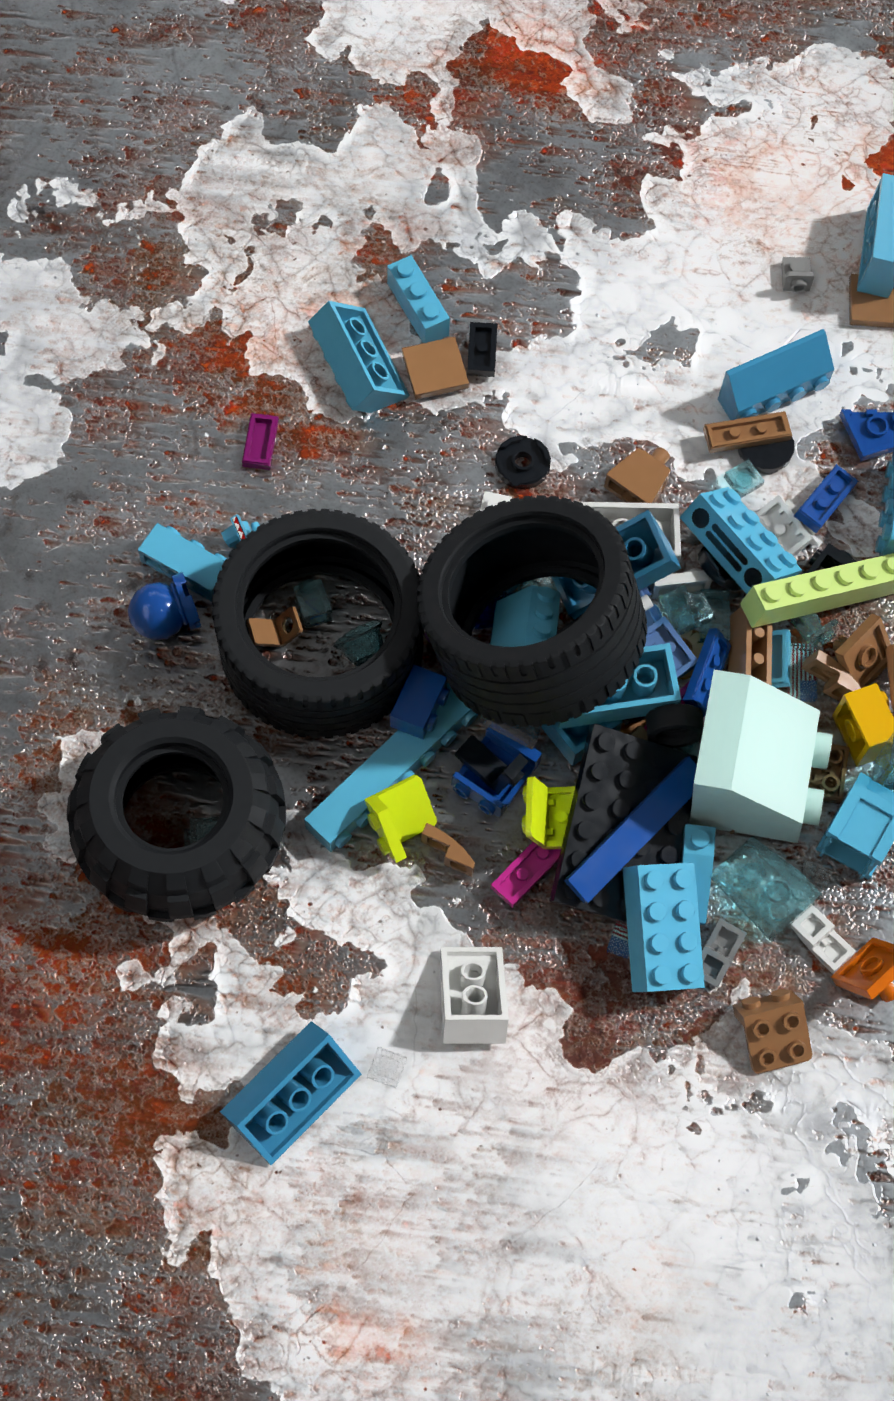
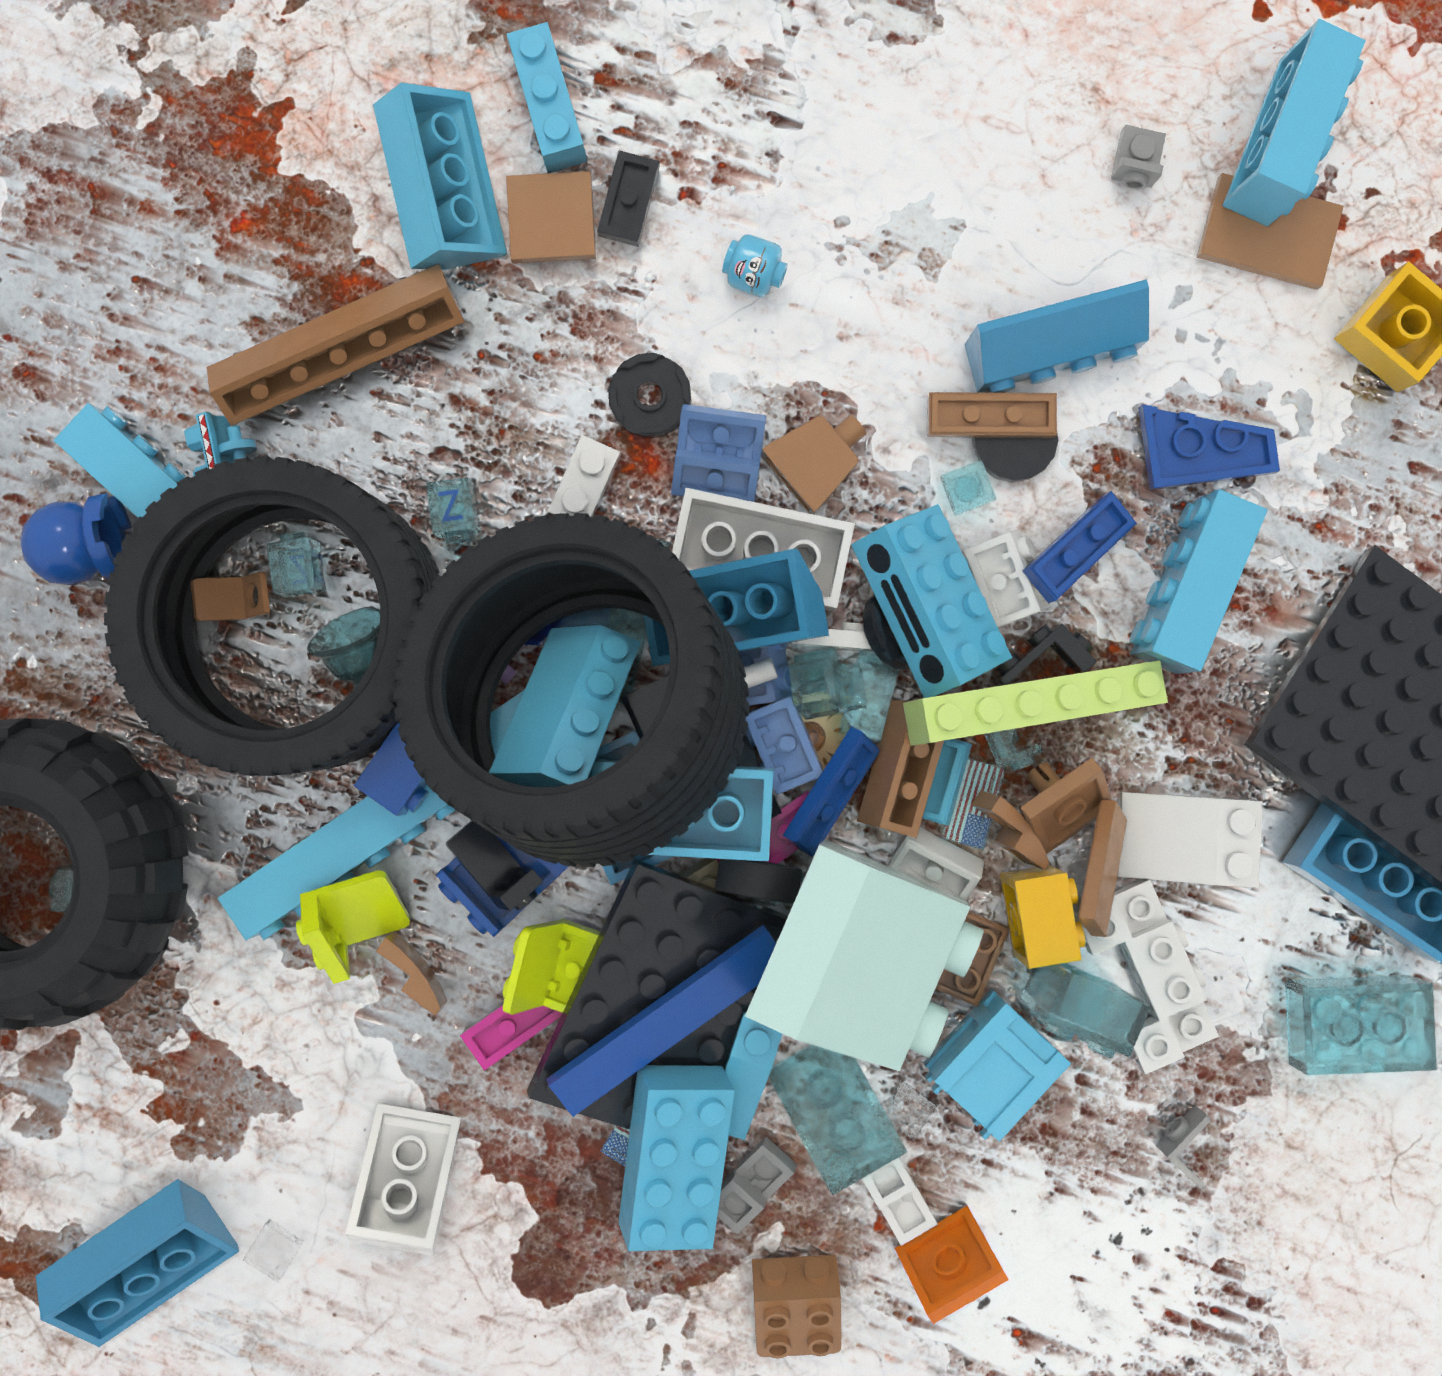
camera: 15 degrees right, 20 degrees up
magenta tile [242,413,279,470] -> none
none -> medium nougat brick [206,264,465,426]
none -> clear light blue brick [426,477,481,544]
none -> medium blue slope [671,404,766,502]
none -> medium azure head [722,234,788,297]

